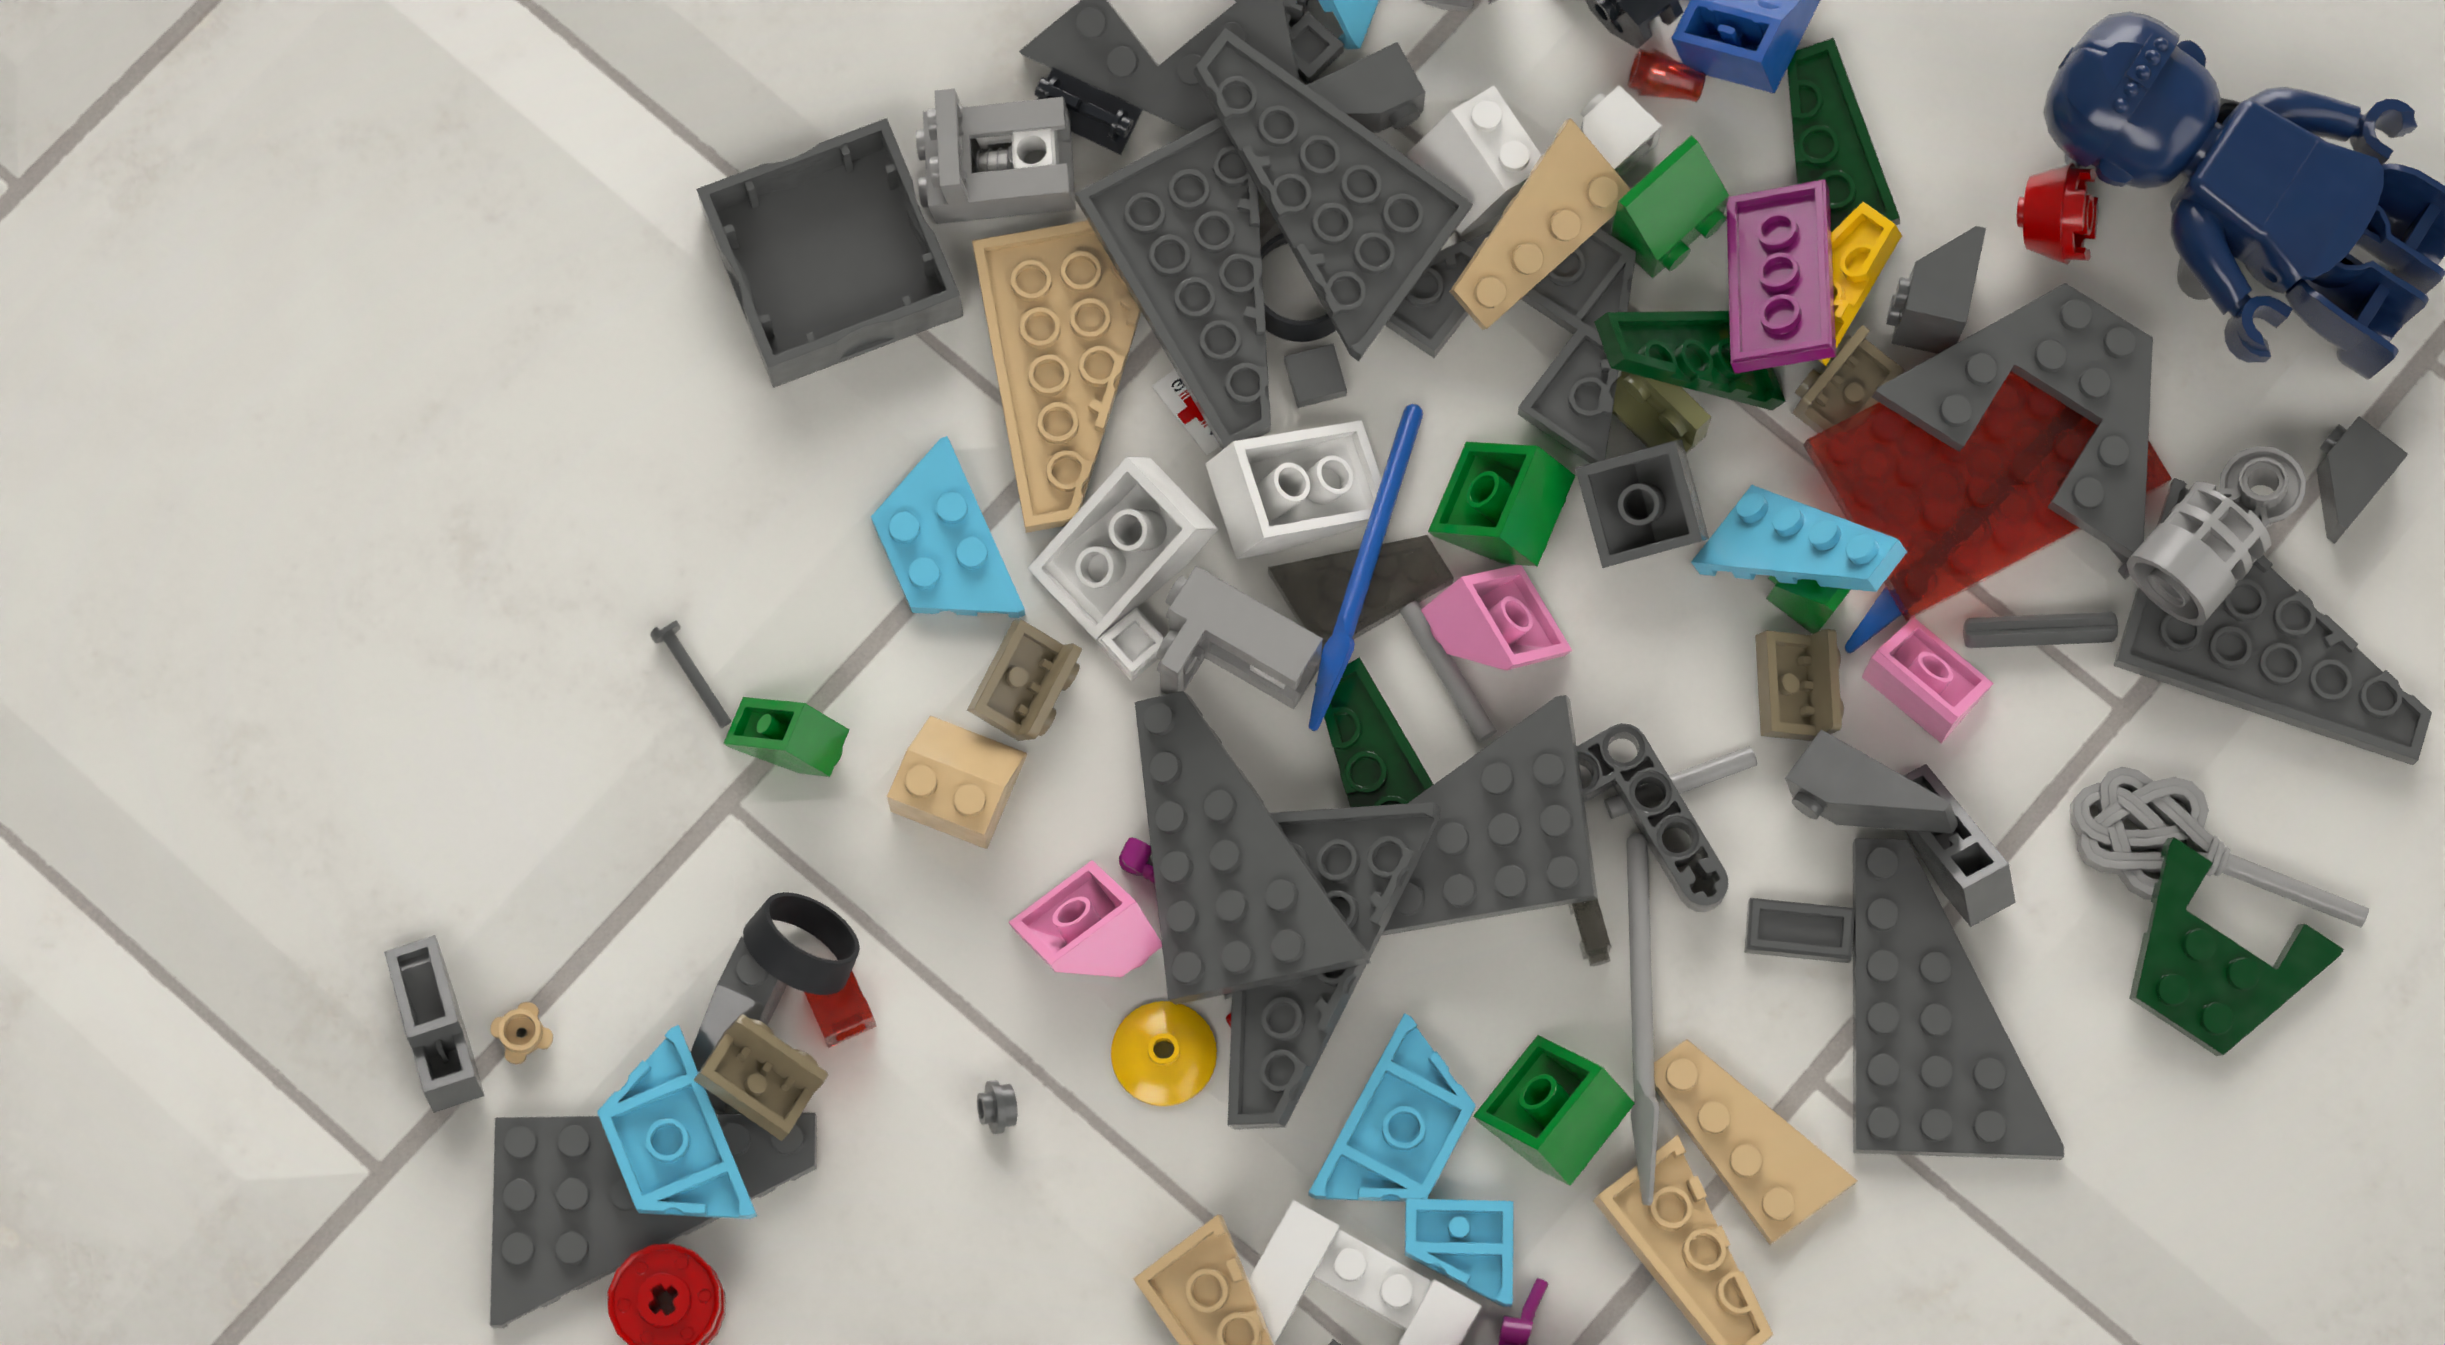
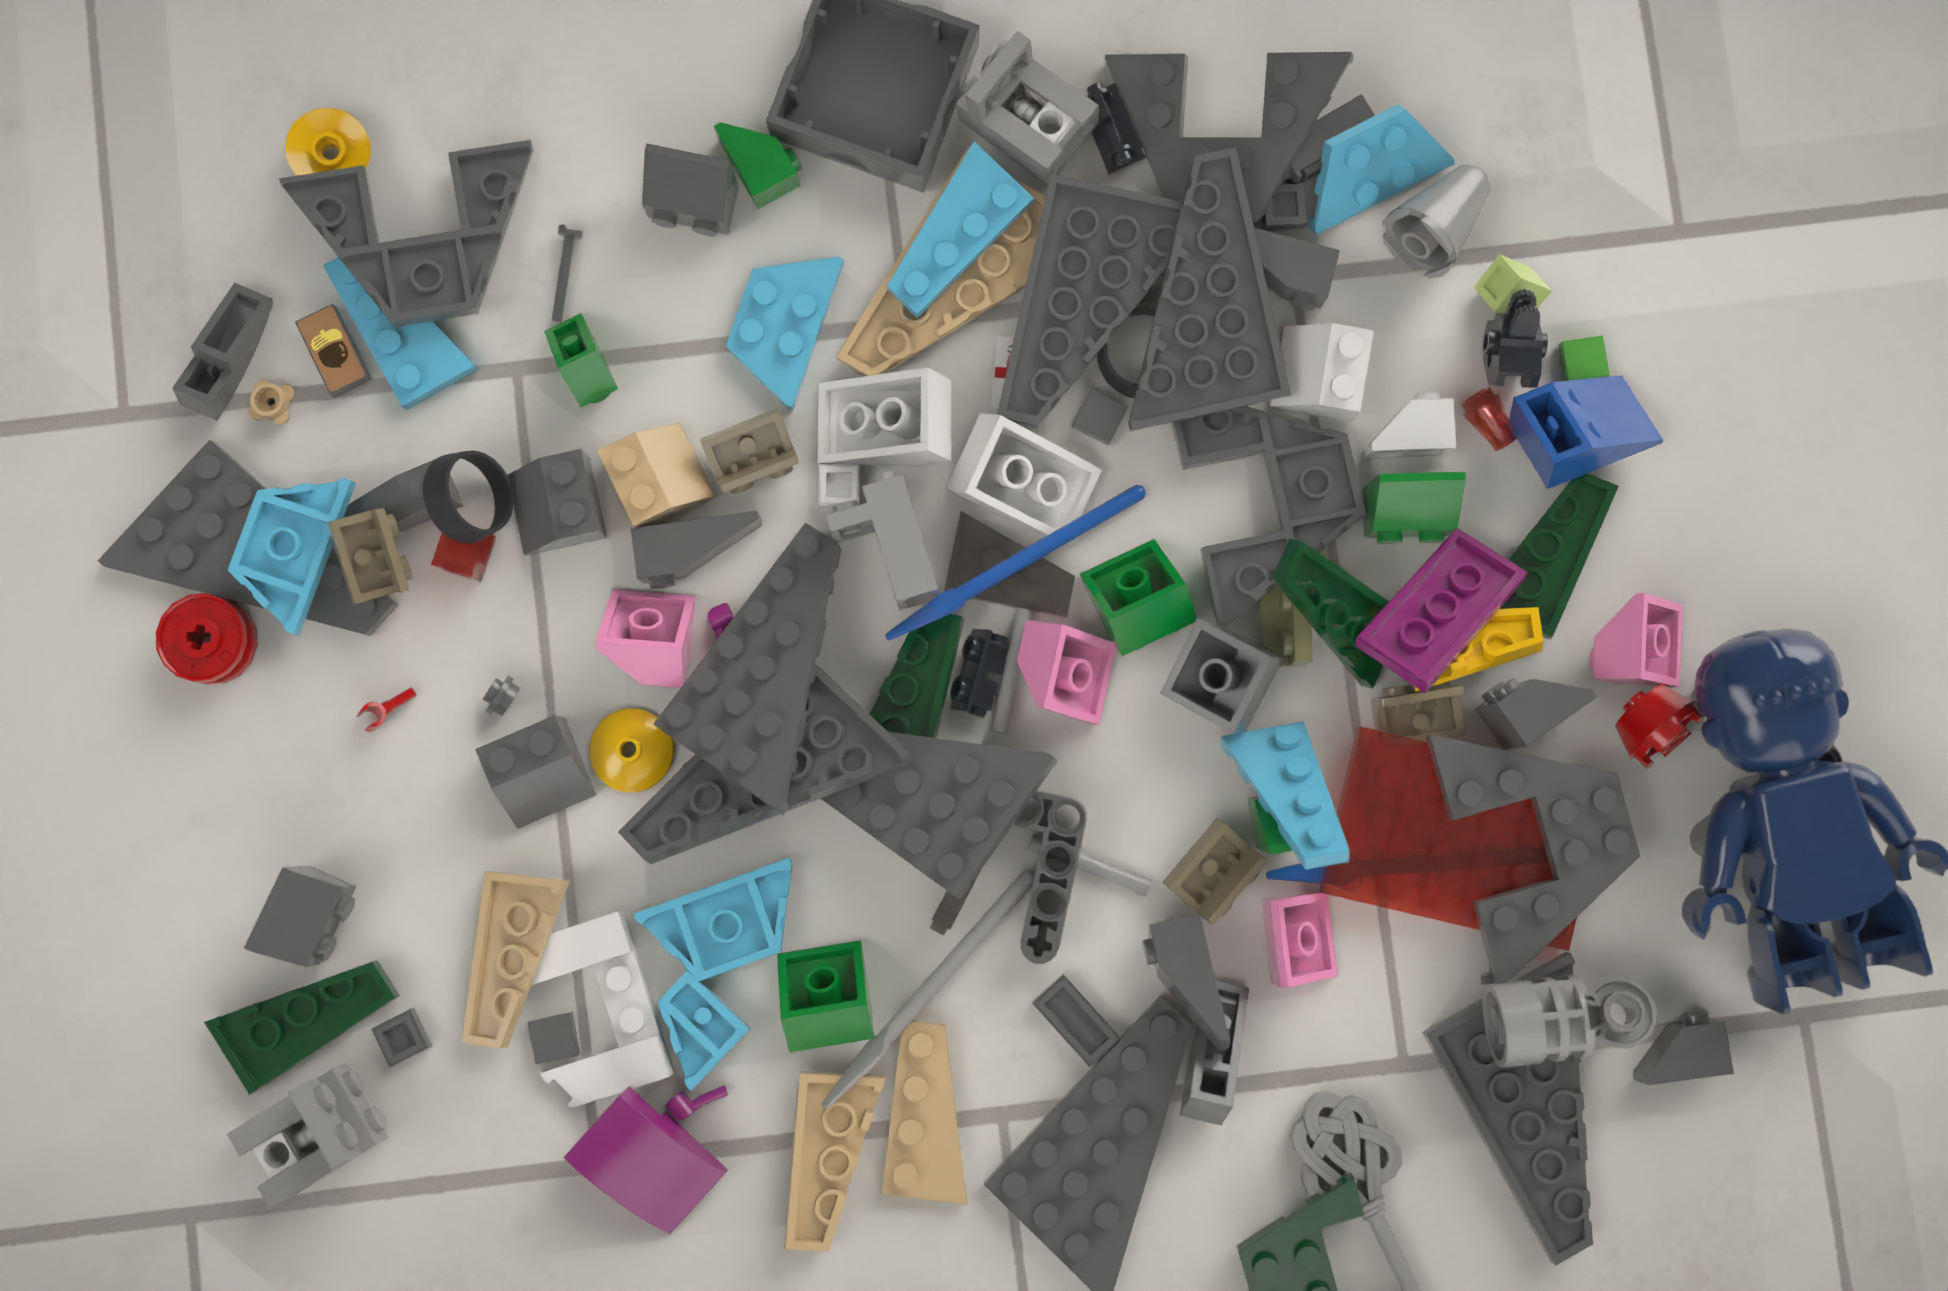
camera: 40 degrees right, 10 degrees up
tan wing [1449,118,1631,330] -> none
dark grey axle [1963,612,2118,648] -> none
none -> dark grey wing [279,140,533,327]
none -> yellow dish [285,108,371,176]
none -> tile [295,304,372,398]
none -> medium azure wing [323,257,479,410]
none -> red hand [356,687,417,732]
none -> dark grey slope [475,715,597,829]
none -> dark grey slope [507,449,607,556]
none -> dark grey slope [631,511,762,589]
none -> dark grey slope [642,143,739,236]
none -> green slope [713,122,802,209]
none -> medium azure wing [887,141,1034,319]
none -> black hinge [950,629,1009,718]
none -> bright pink slope [1590,593,1683,687]

